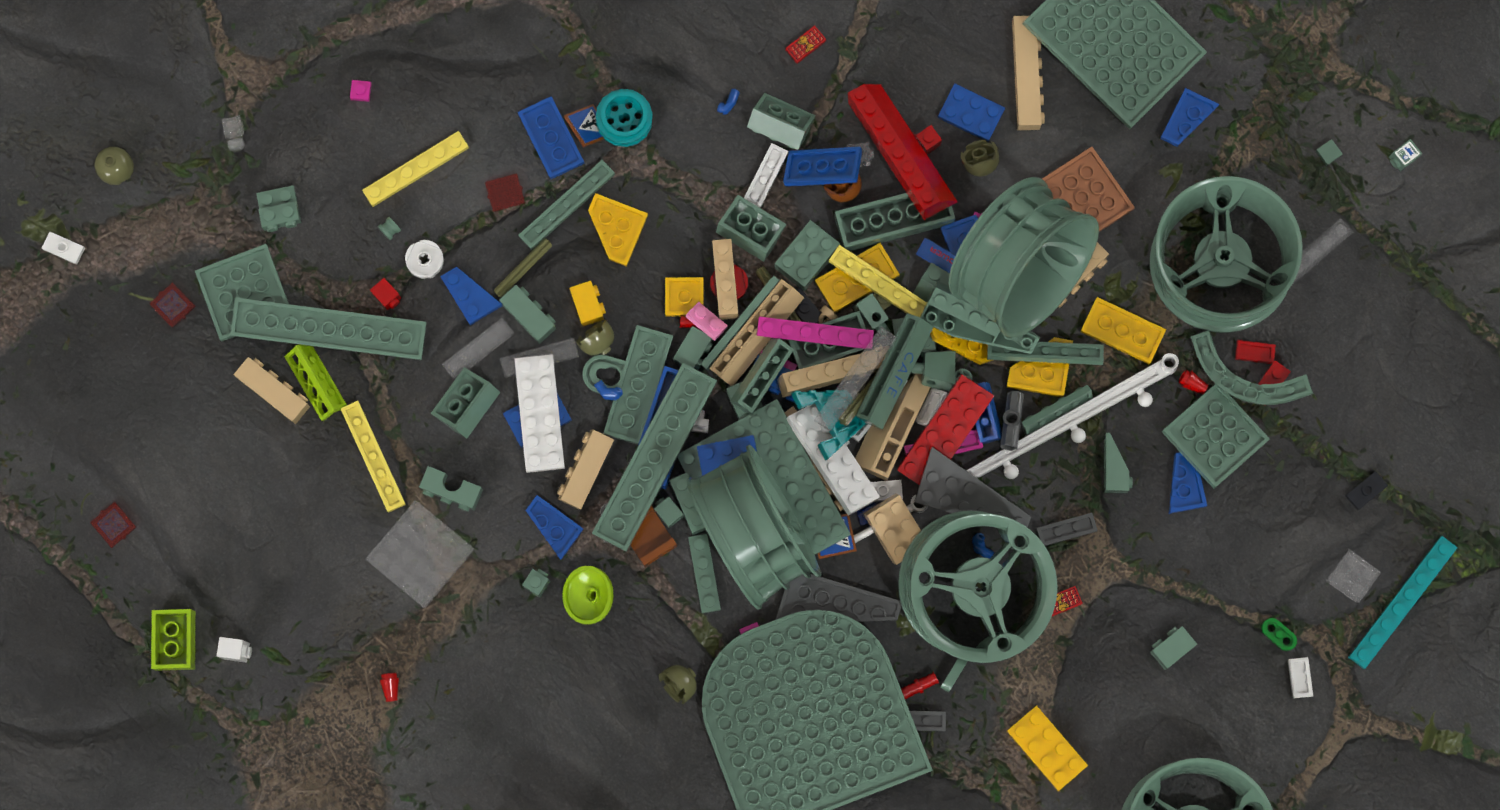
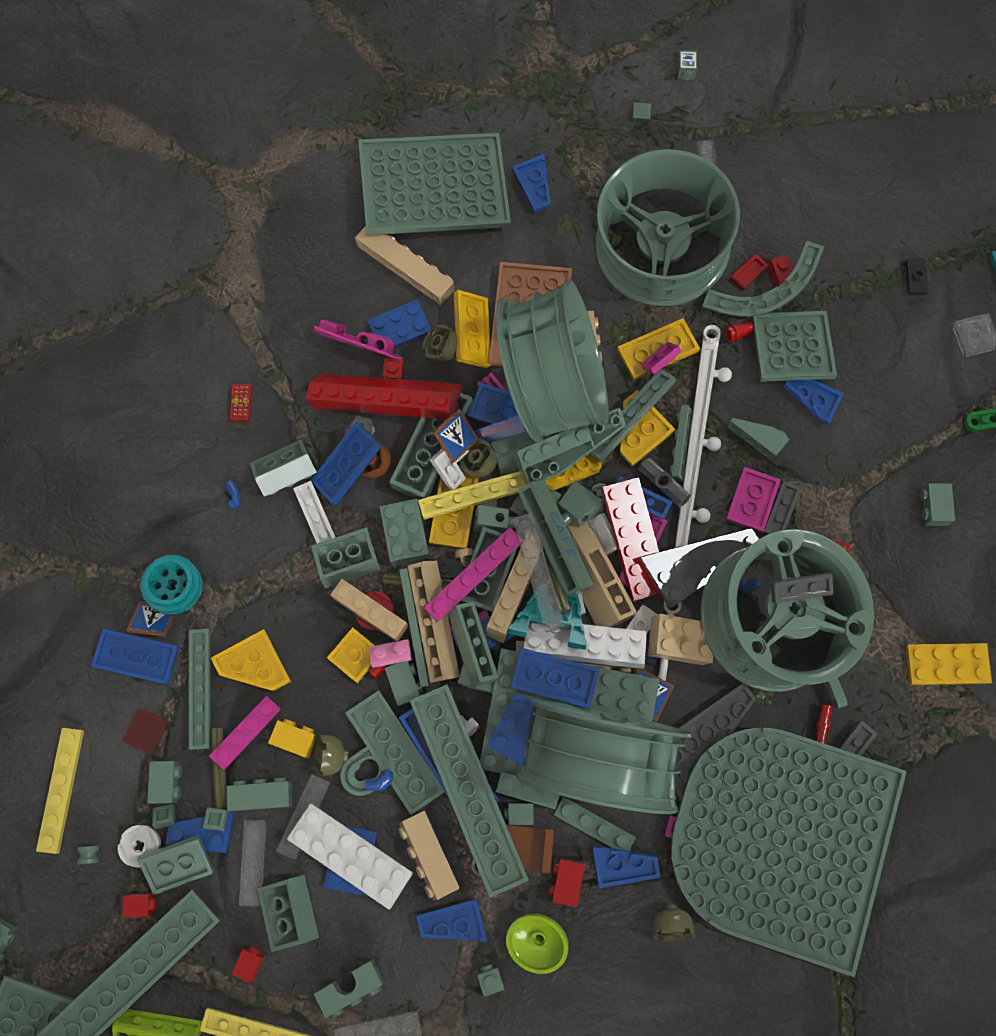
camera: 50 degrees left, 5 degrees down
none -> sand green plate [138,835,214,895]
none -> sand green brick [147,761,182,804]
none -> sand green tile [152,804,175,829]
none -> sand green tile [203,807,229,831]
none -> dark pink plate [209,696,281,770]
none -> red brick [232,946,266,983]
none -> dark pink panel [314,320,402,360]
none -> white plate [430,448,469,490]
none -> piece [432,409,479,463]
none -> yellow plate [454,290,491,368]
none -> olive cylinder [459,439,497,478]
none -> blue plate [511,647,600,709]
none -> red brick [549,859,585,907]
none -> blue wing [592,845,660,888]
none -> dark pink plate [641,342,682,374]
none -> dark pink plate [726,467,781,533]
none -> dark grey plate [771,573,833,604]

